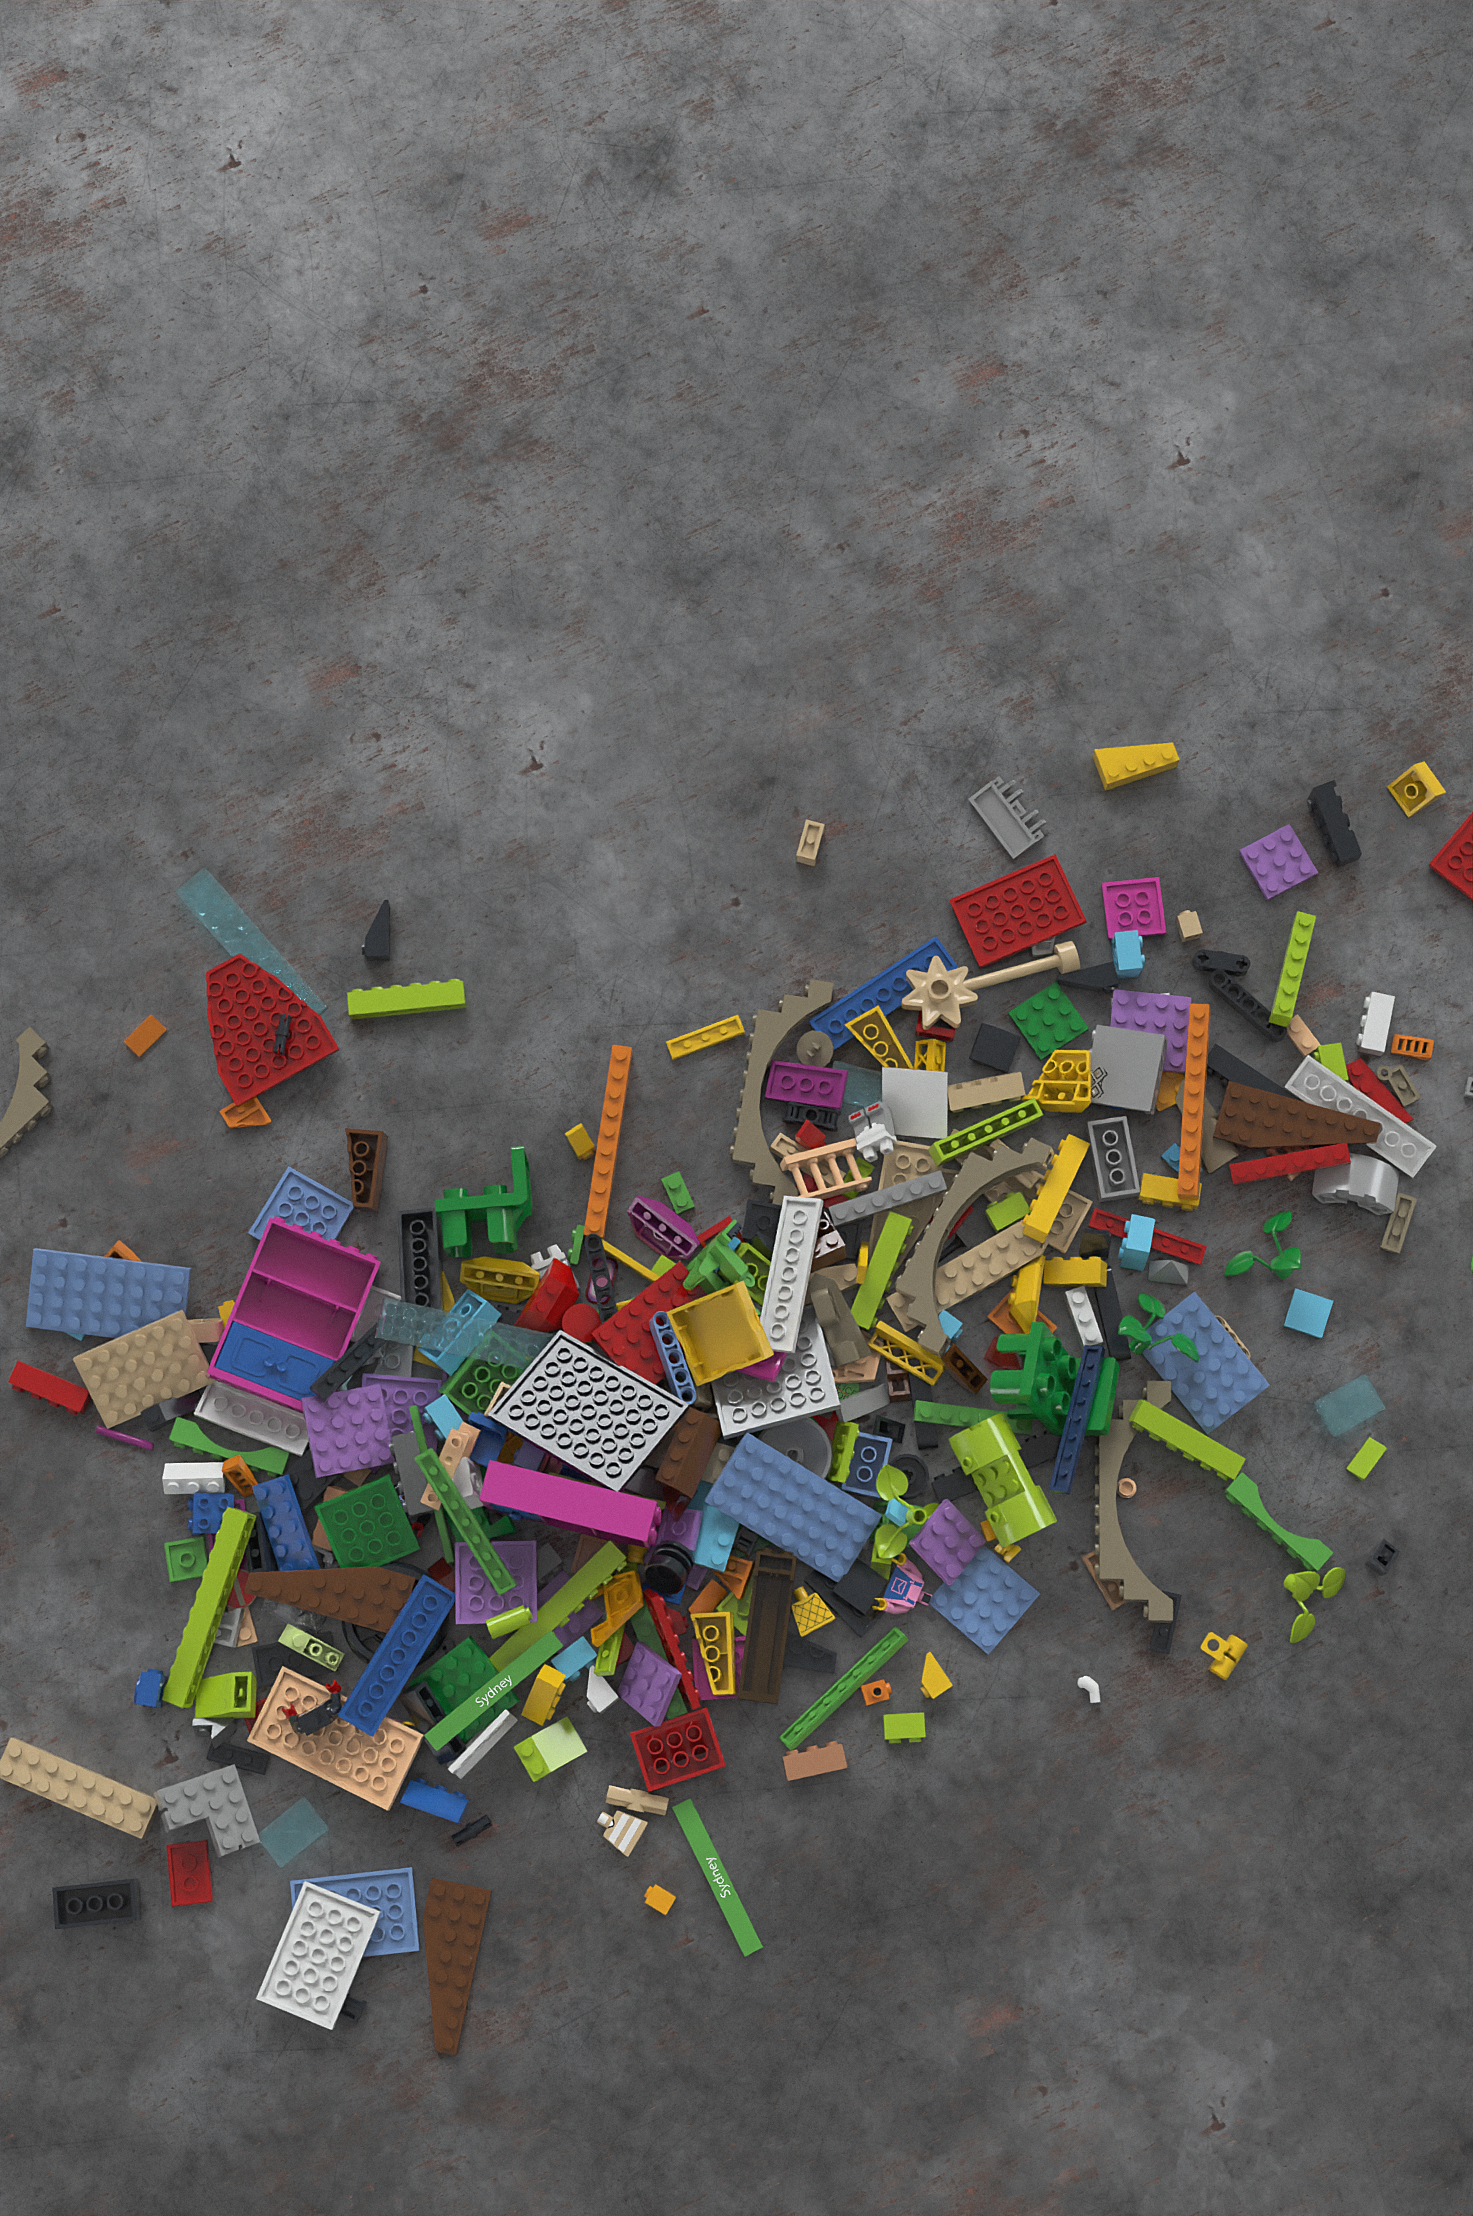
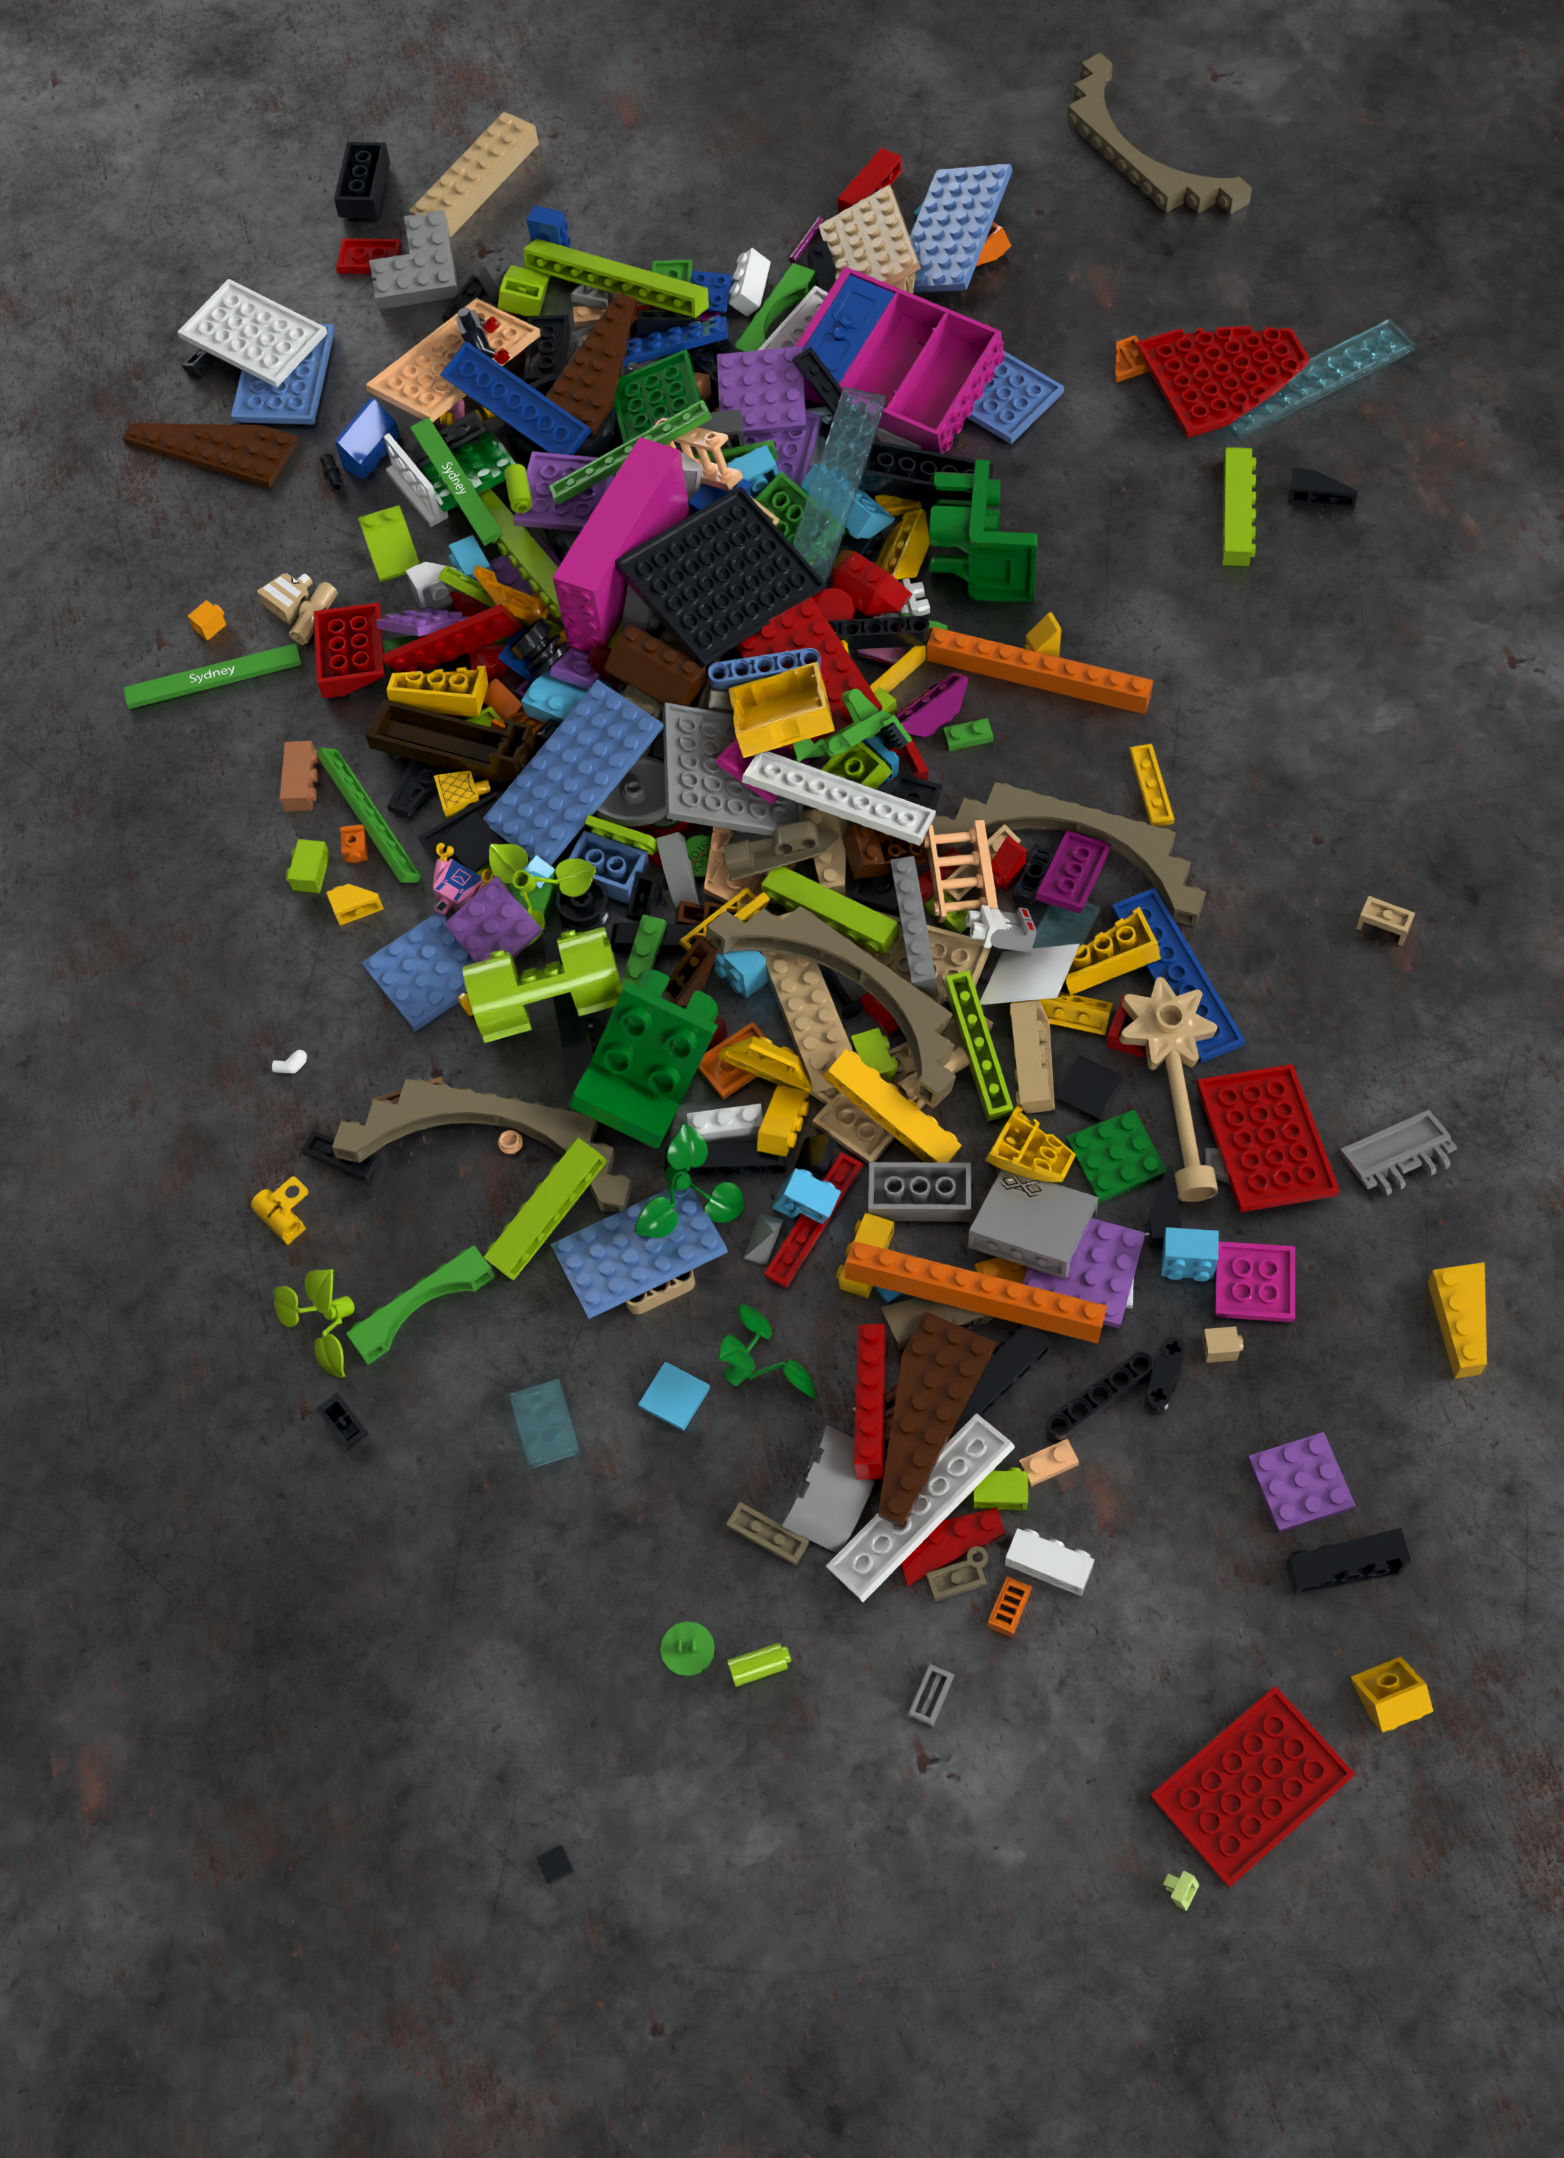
camera: 105 degrees right, 15 degrees down
orange slope [124,1015,167,1058] -> none
orange slope [222,1455,258,1497] -> none
clear light blue plate [258,1796,330,1868] -> none
black pin [272,1014,292,1055] -> none
yellowish green slope [278,1624,345,1672] -> none
reddish brown wedge [345,1128,388,1213] -> none
yellow brick [521,1664,566,1726] -> none
dark tan piece [796,1031,834,1067] -> none
yellow tile [856,1241,869,1284] -> none
dark blue plate [1049,1345,1106,1495] -> none
lime brick [1269,911,1316,1027] -> none
lime slope [1346,1437,1387,1481] -> none

